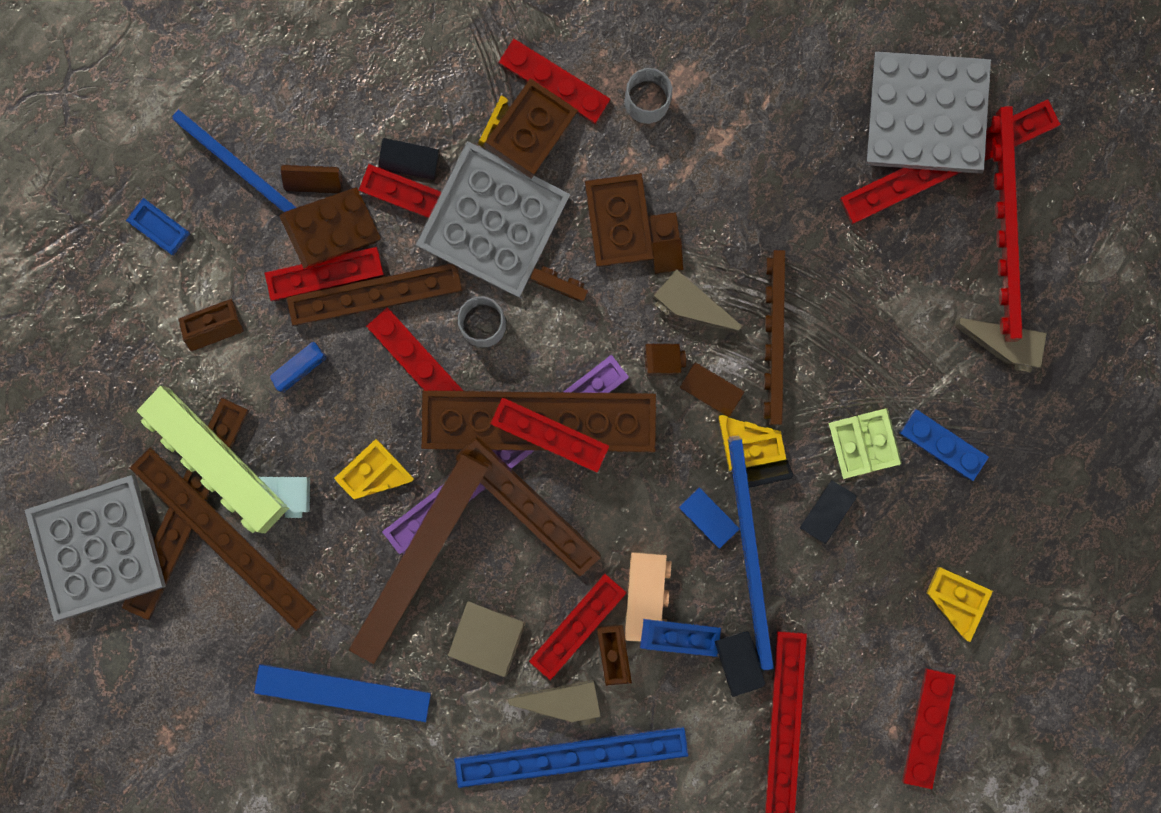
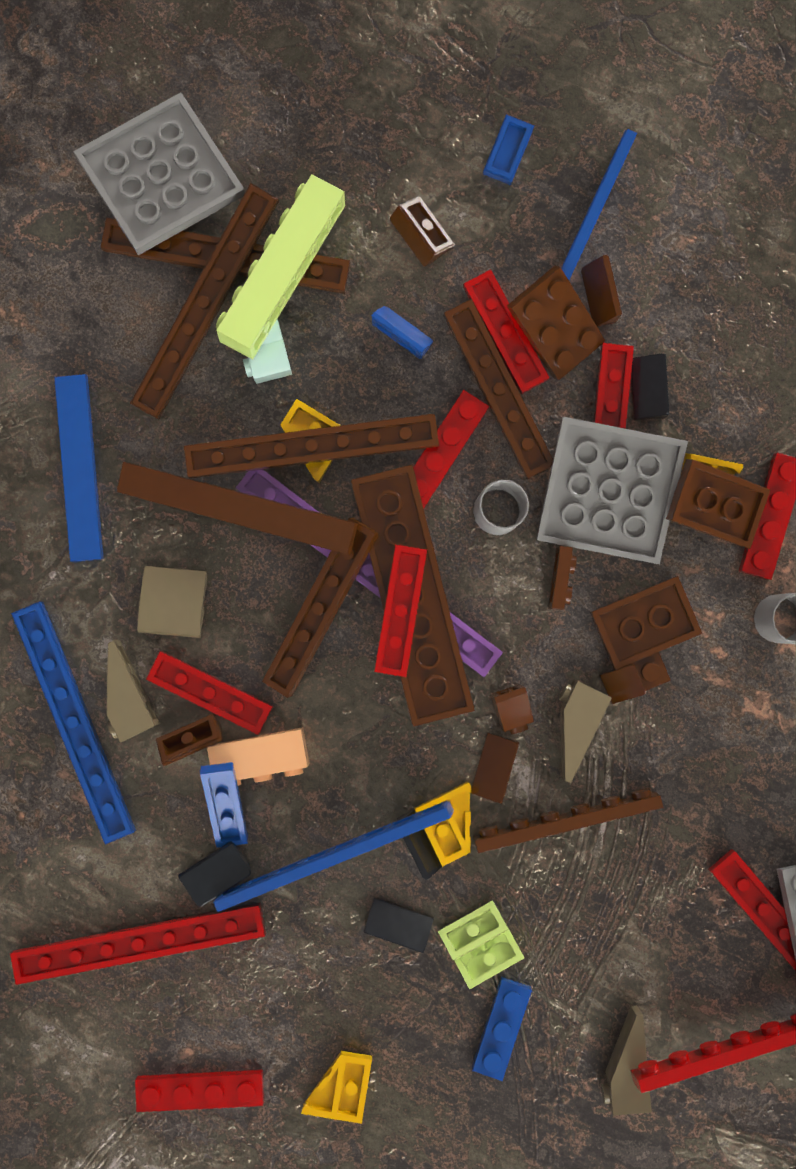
camera: 75 degrees right, 0 degrees up
blue tile [678,487,740,549] -> none
none -> reddish brown plate [184,414,439,478]

